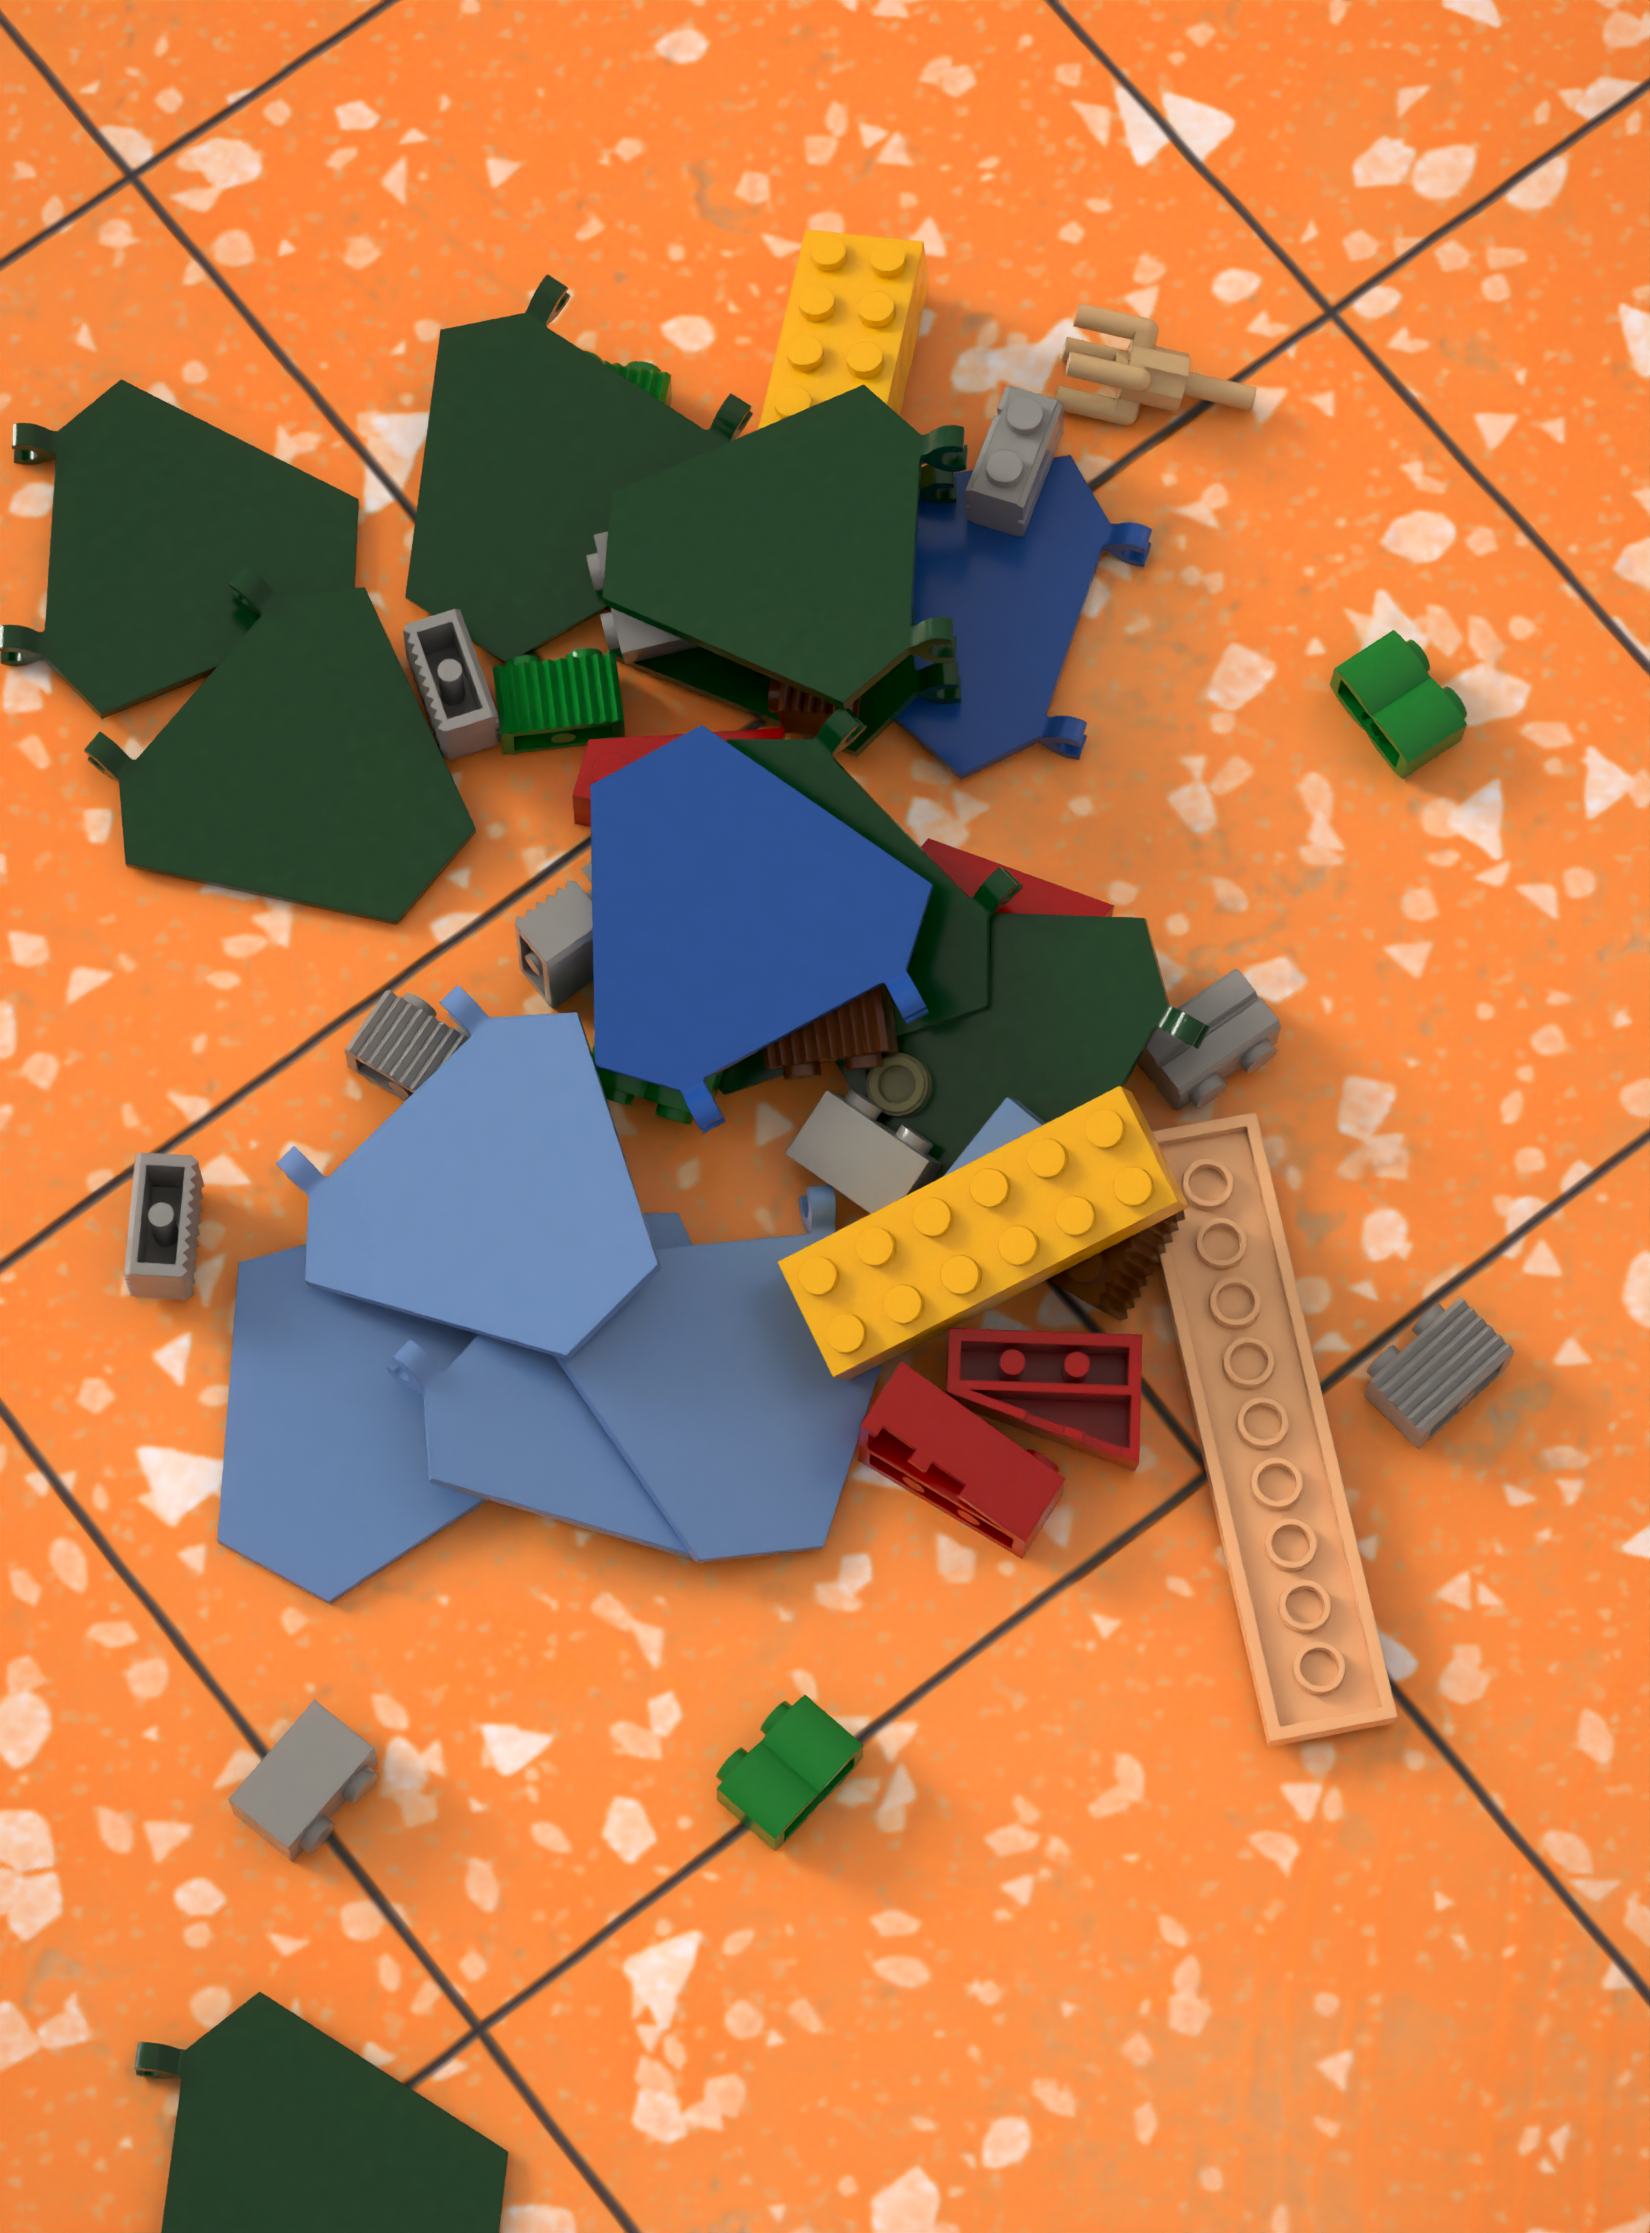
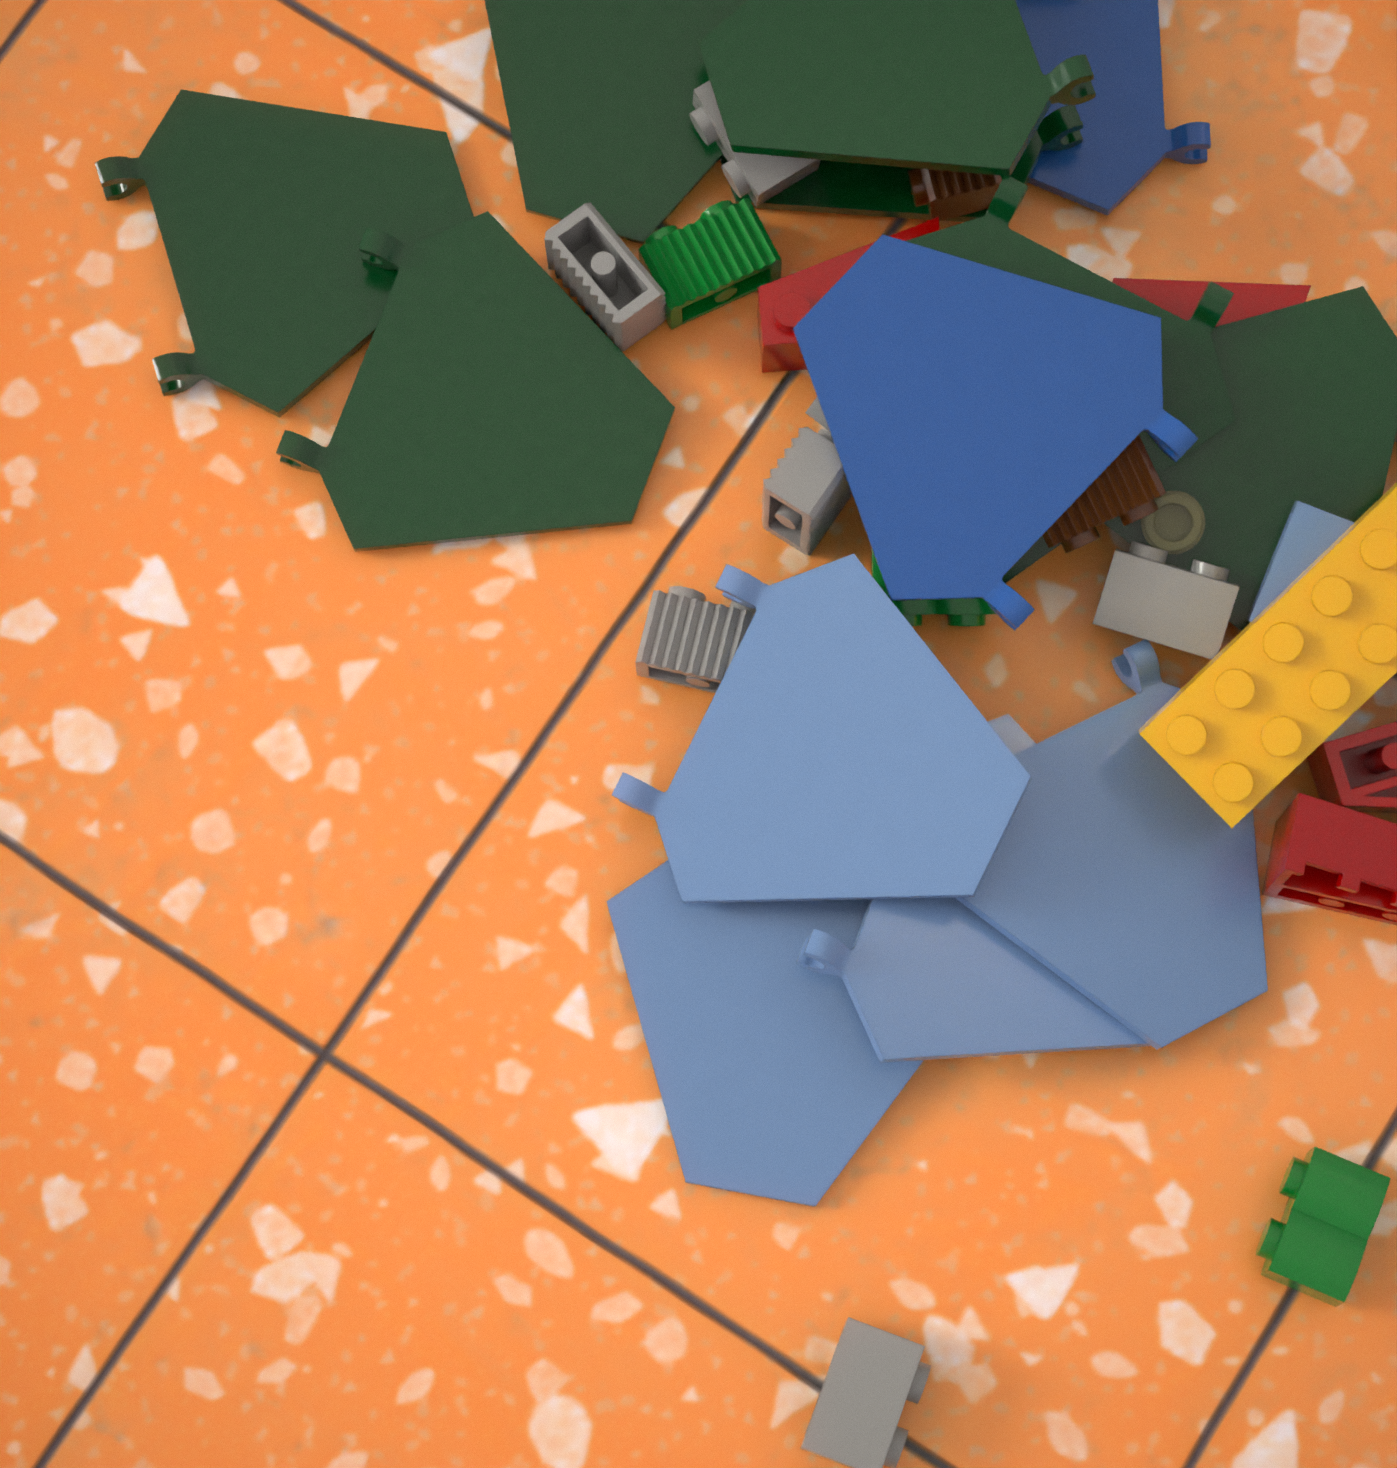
camera: 15 degrees left, 5 degrees up
brick [124,1152,204,1300] -> none

